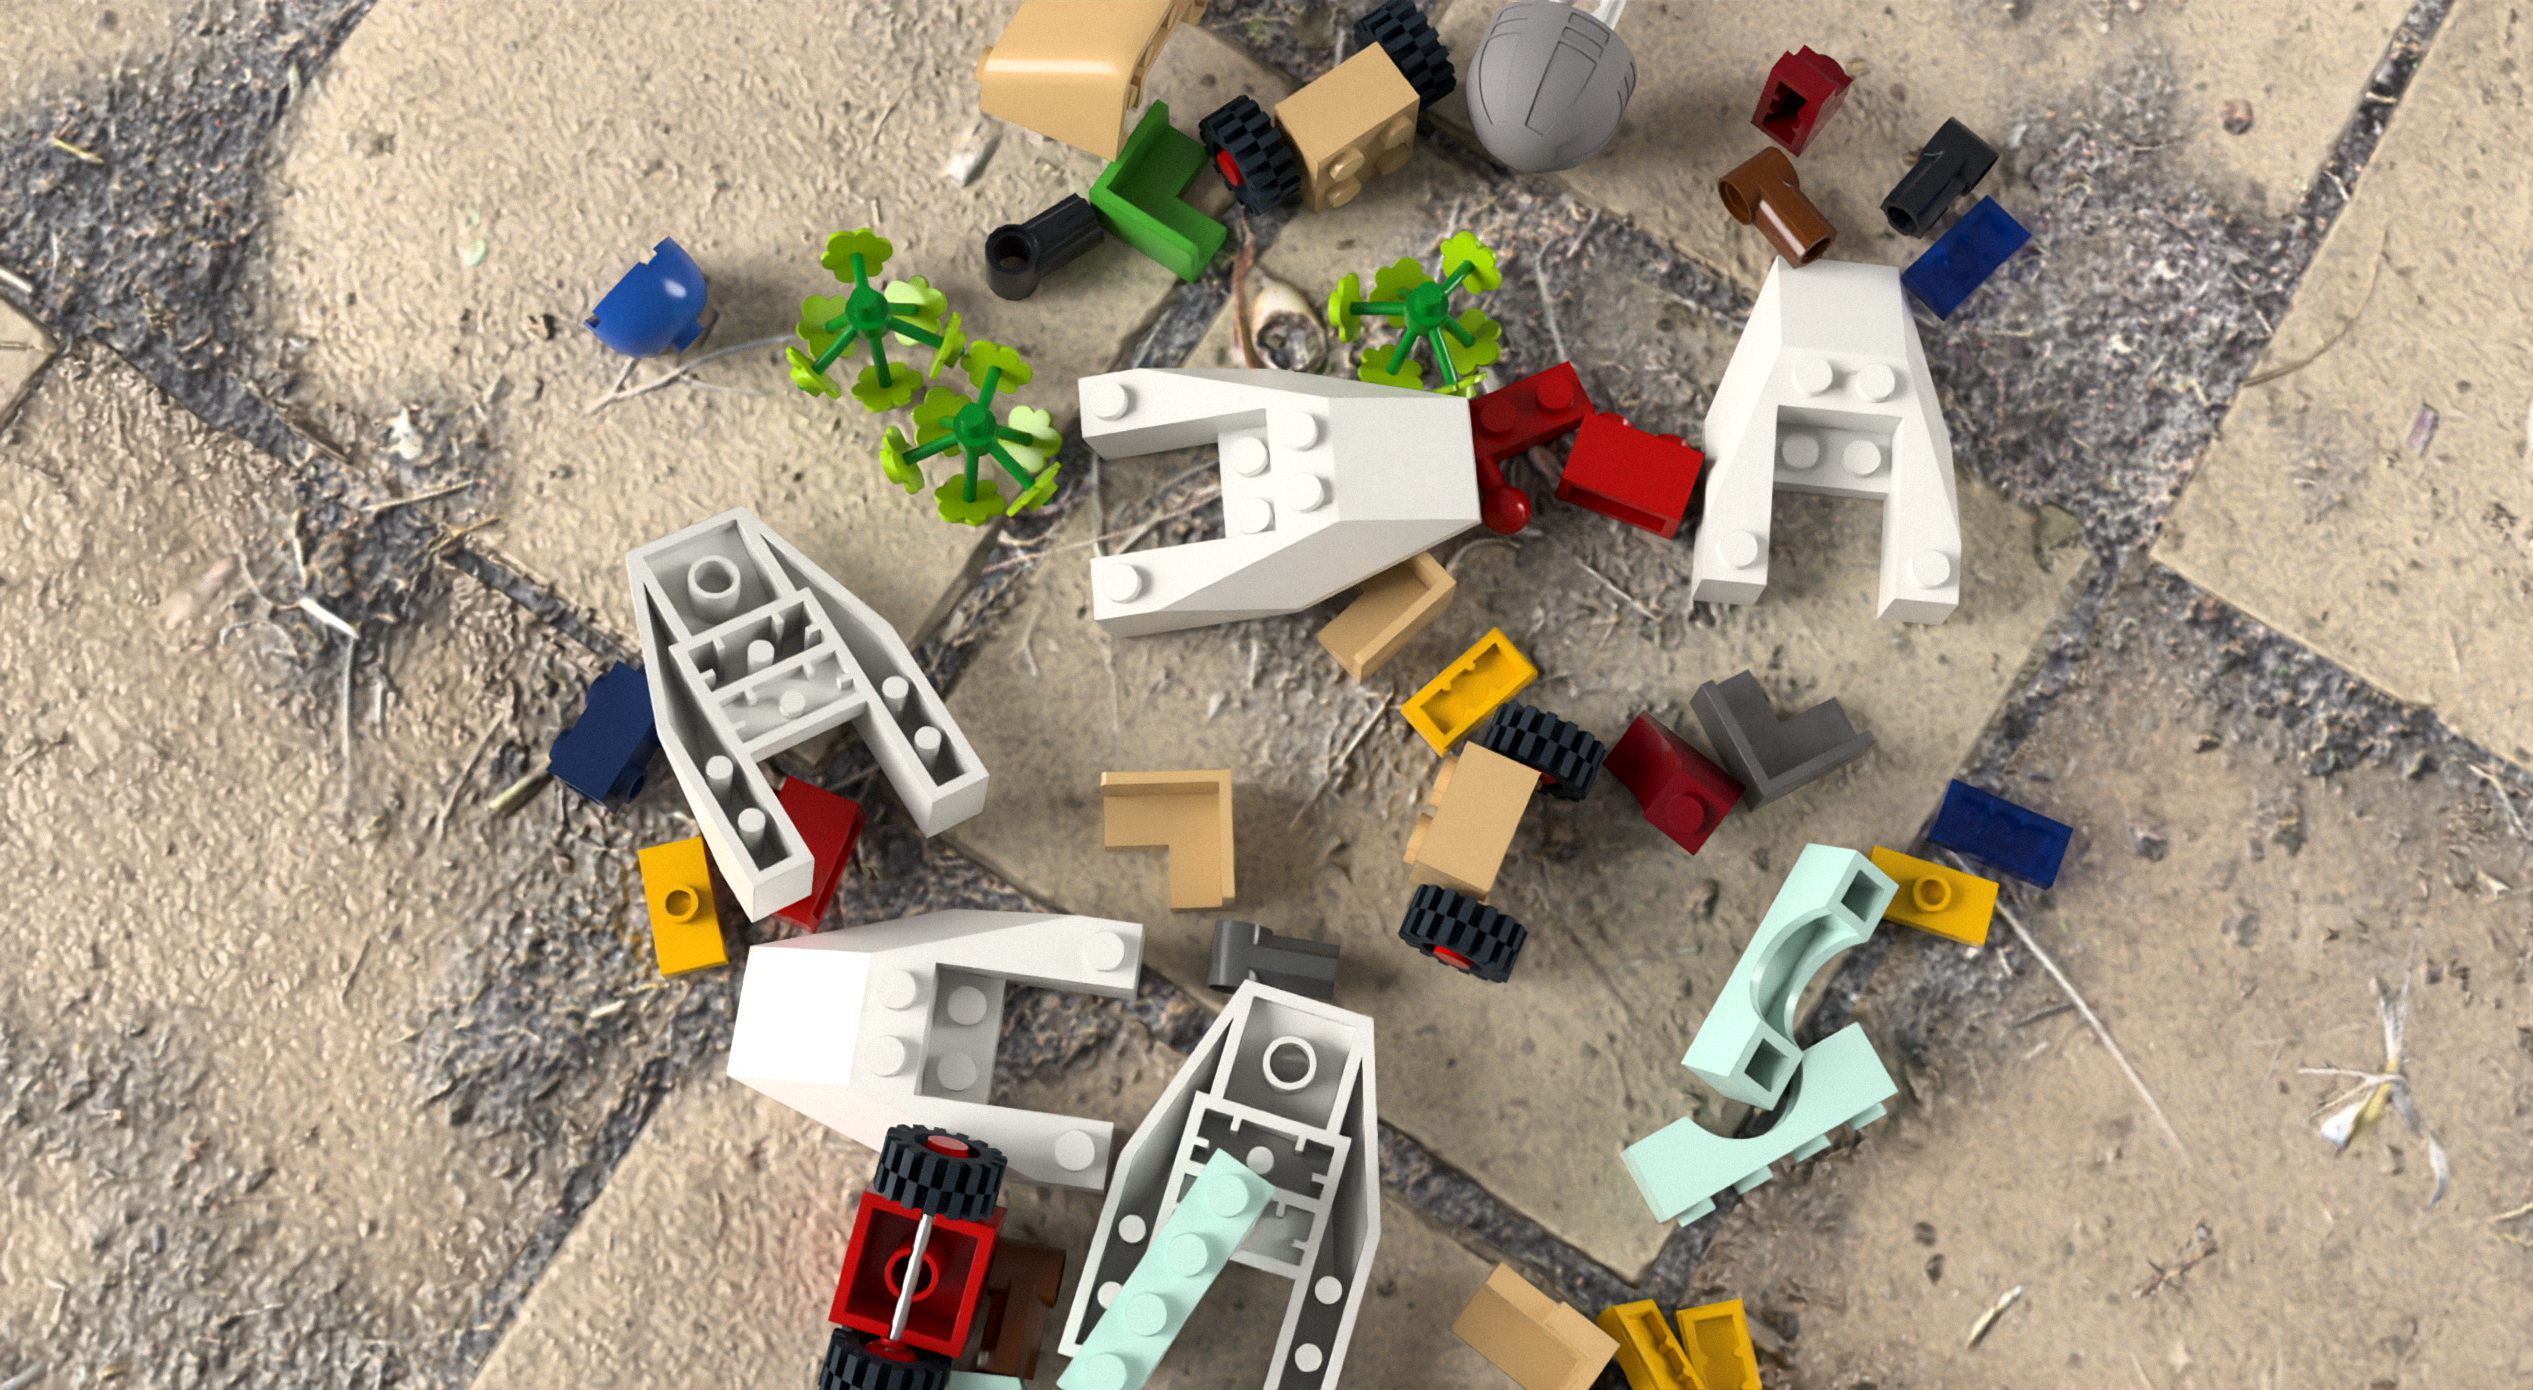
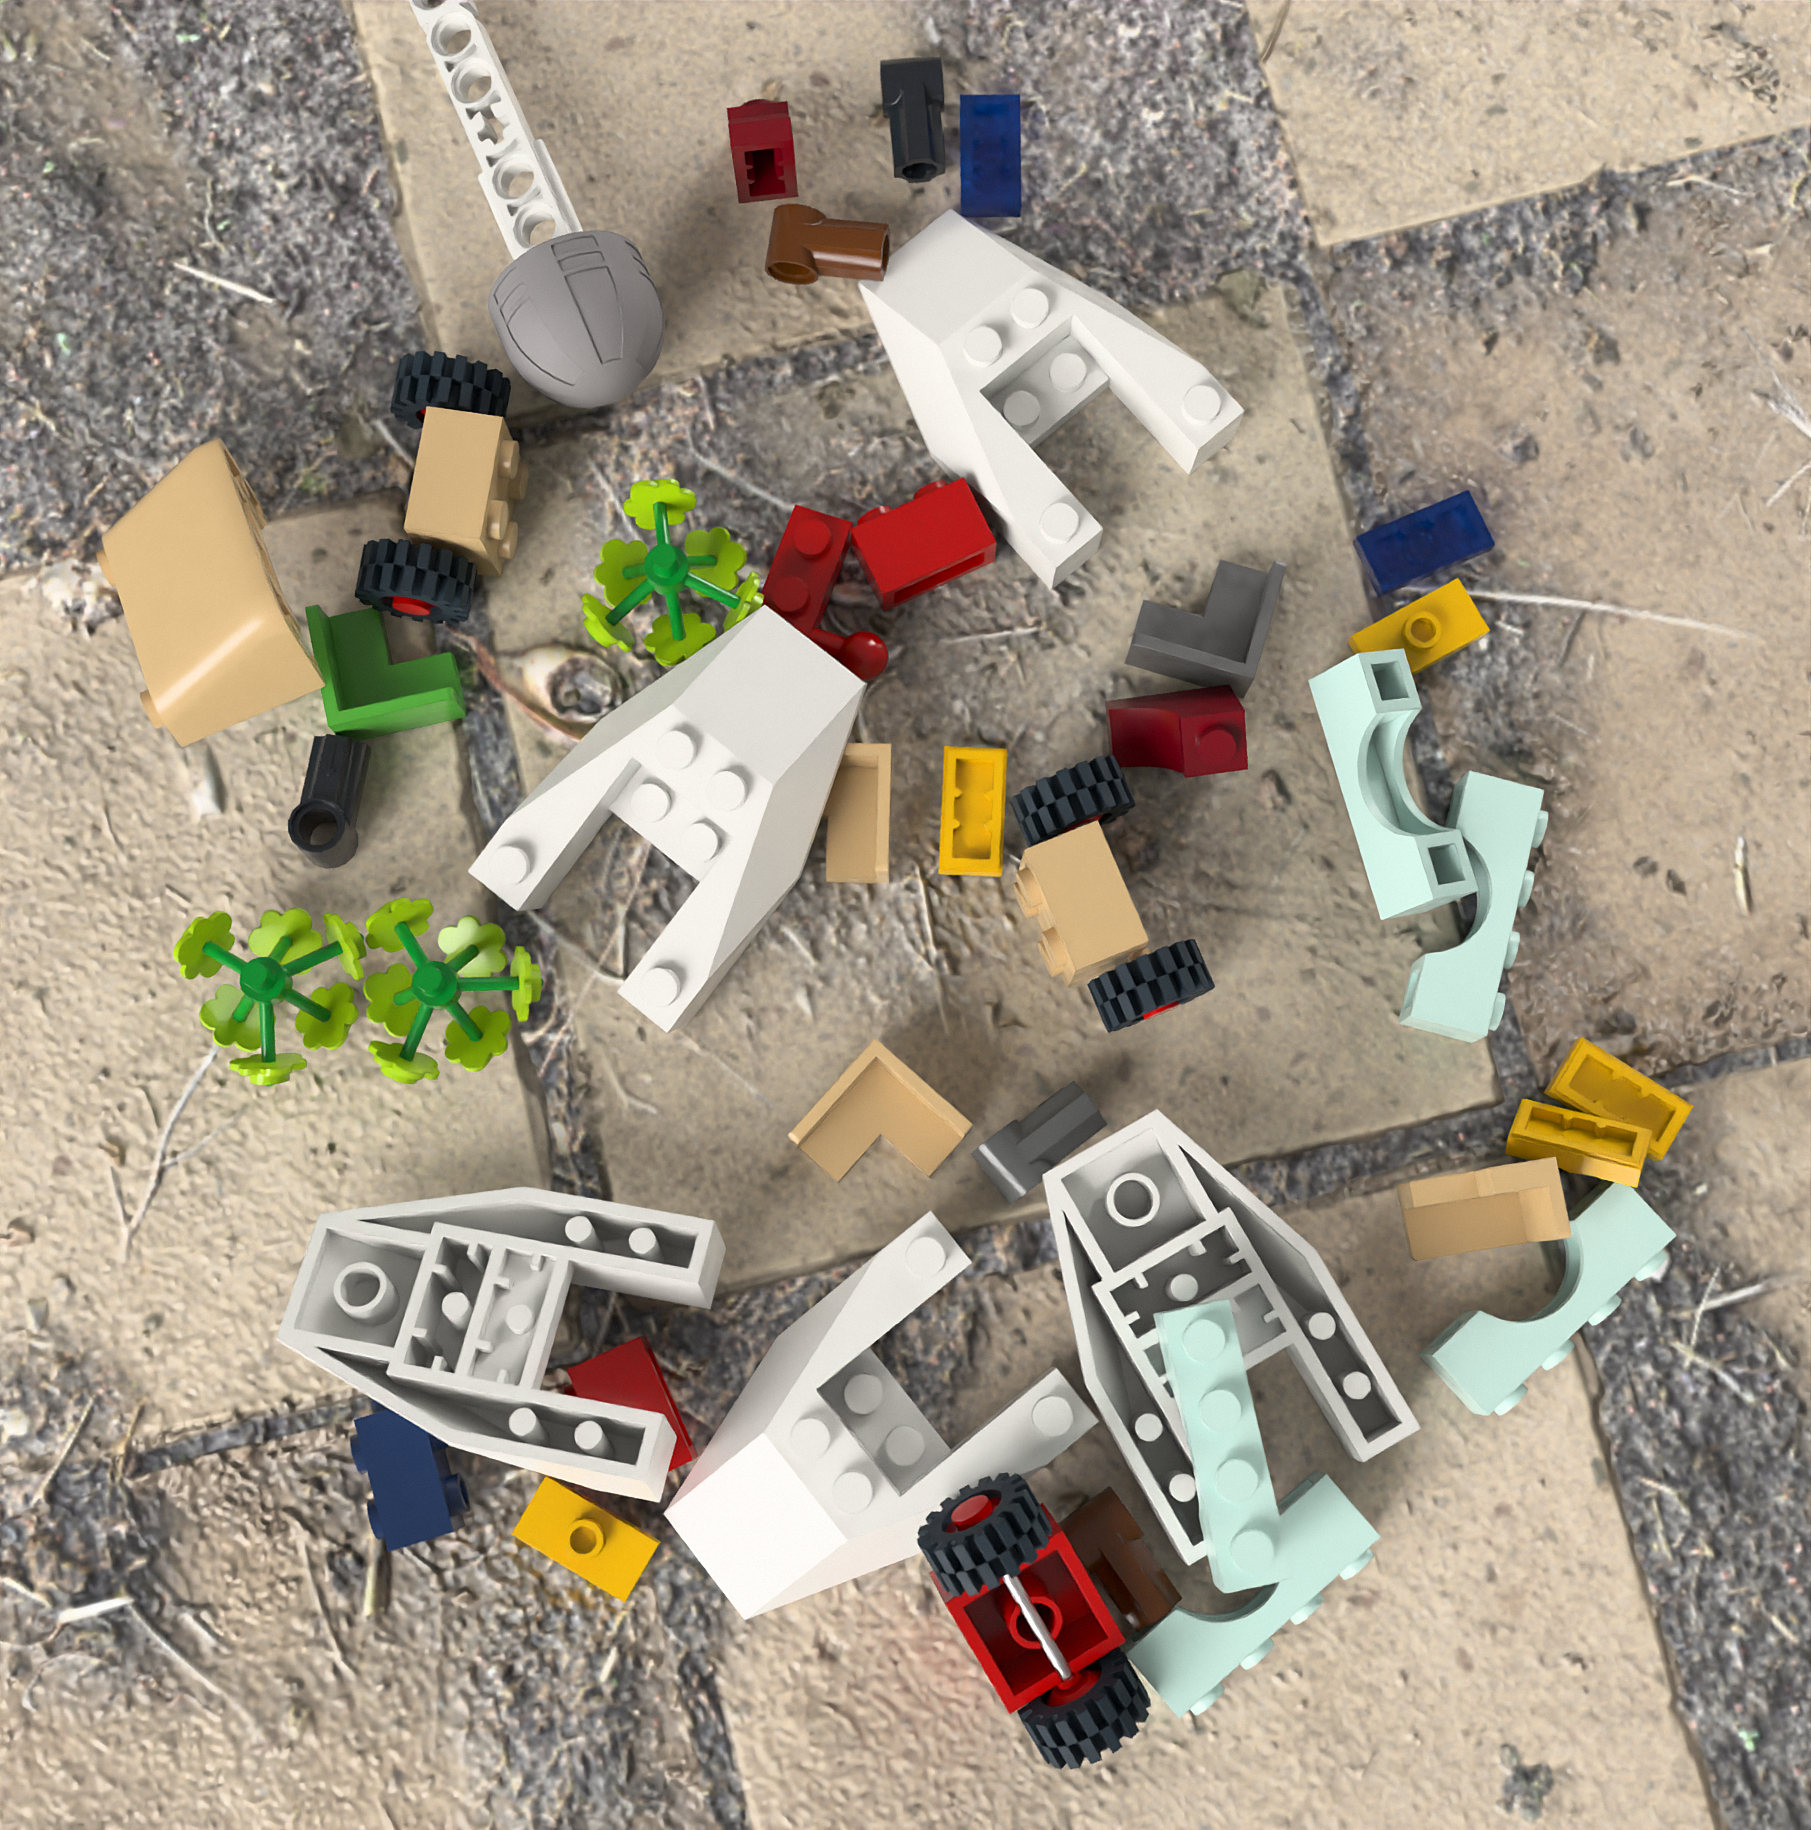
camera: 45 degrees left, 5 degrees up
blue cylinder [583,236,707,359] -> none

